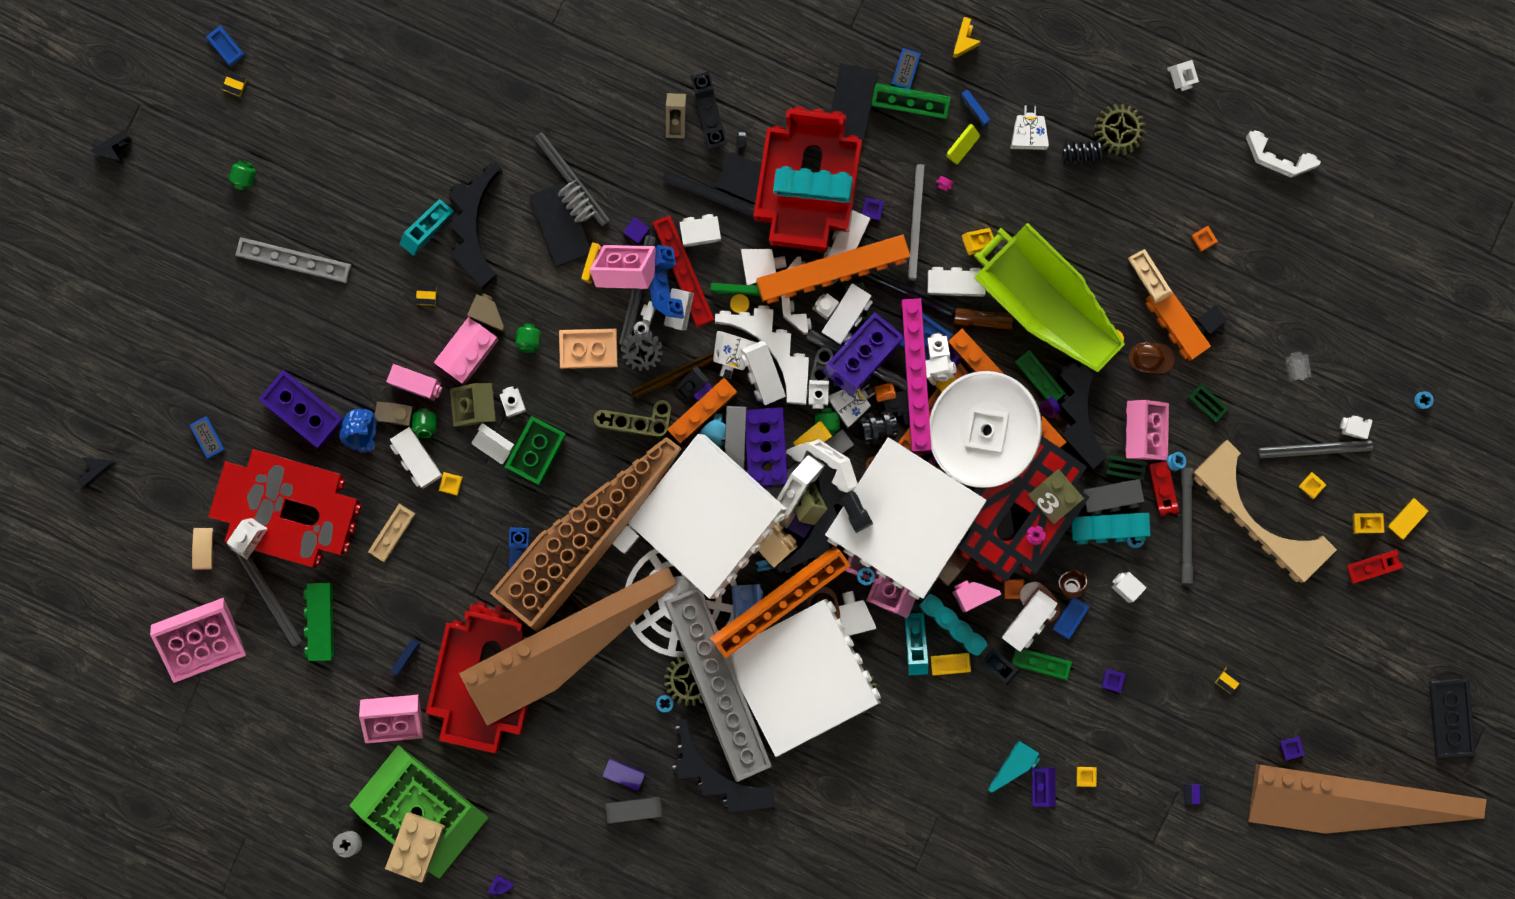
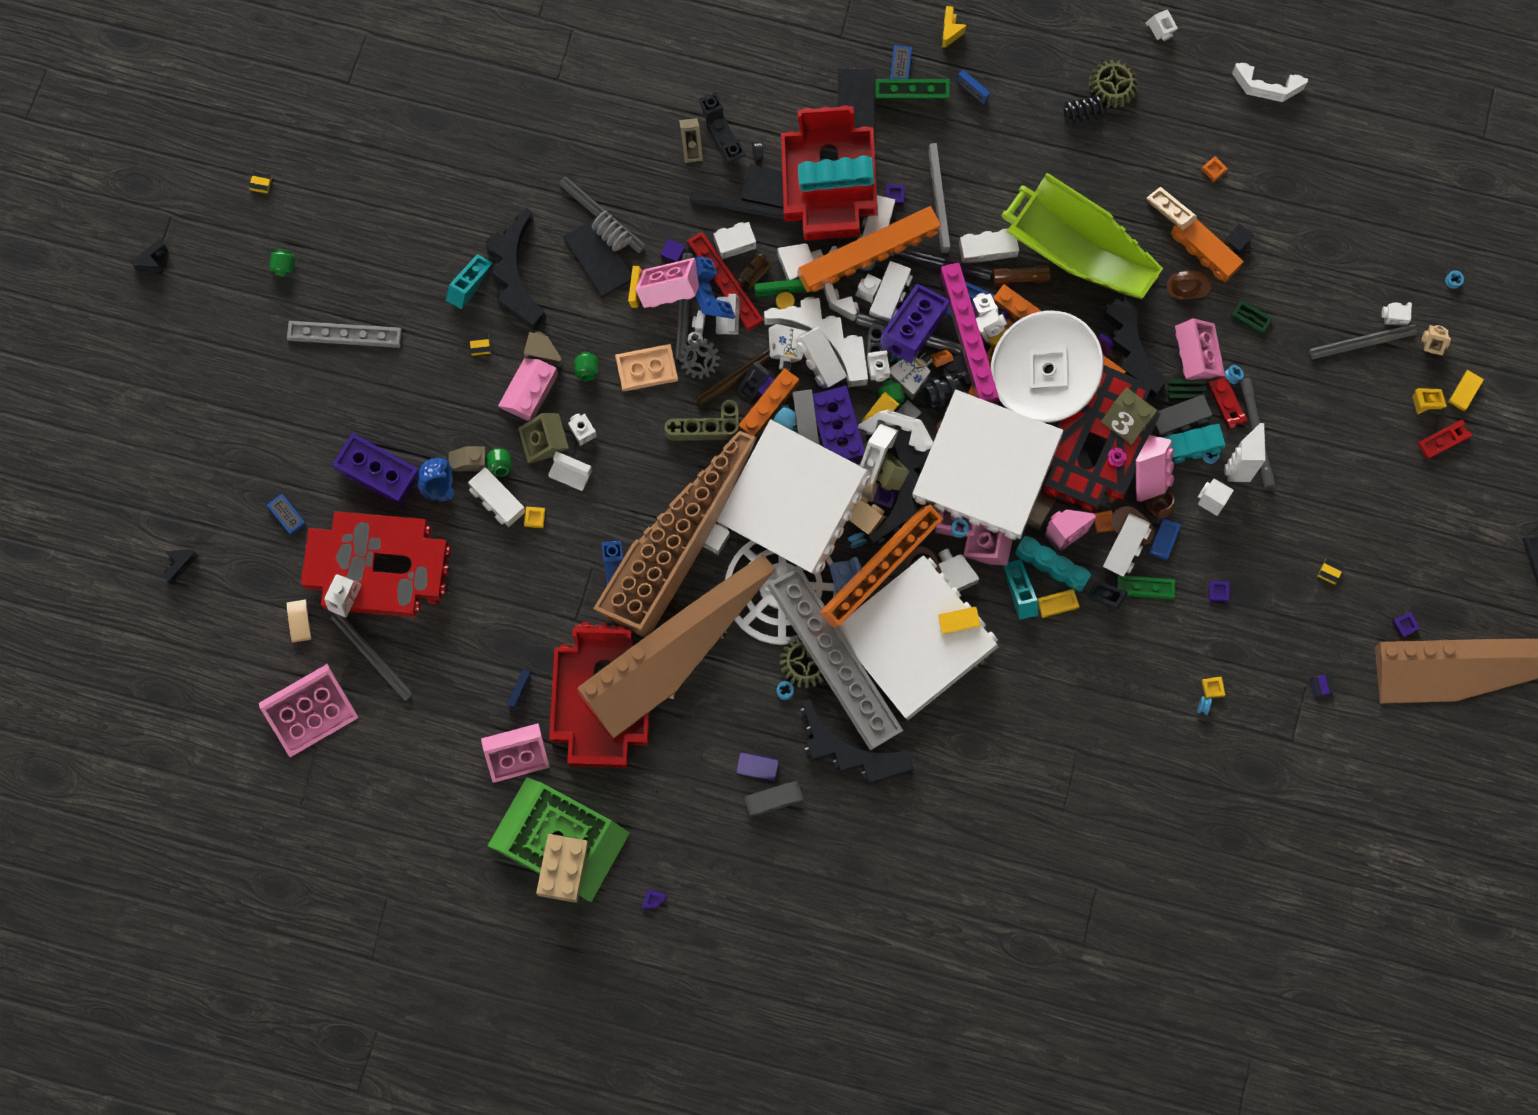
camera: 15 degrees left, 10 degrees down
blue tile [206,25,245,67] -> none
green brick [304,583,334,661] -> none
light grey piece [333,831,362,857] -> none
tan tile [368,504,416,562] -> none
bright pink brick [387,364,442,401] -> none
green brick [505,416,567,486] -> none
black piece [840,491,873,533] -> none
dark pink plate [936,176,954,192] -> none
neon yellow slope [946,124,980,164] -> none
yellow slope [962,228,994,255] -> none
teal slope [987,741,1039,792] -> none
white torso [1011,105,1049,150] -> none
green tile [1014,350,1066,401] -> none
dark purple slope [1032,768,1056,807] -> none
tan arch [1193,440,1337,583] -> none
clear brick [1285,352,1312,381] -> none
yellow tile [1298,472,1326,499] -> none
none -> dark brown hinge [738,252,774,290]
none -> yellow tile [938,607,981,635]
none -> bright pink slope [1136,435,1174,502]
none -> dark azure bush [1197,696,1212,716]
none -> white slope [1224,423,1265,482]
none -> tan brick [1421,325,1451,356]

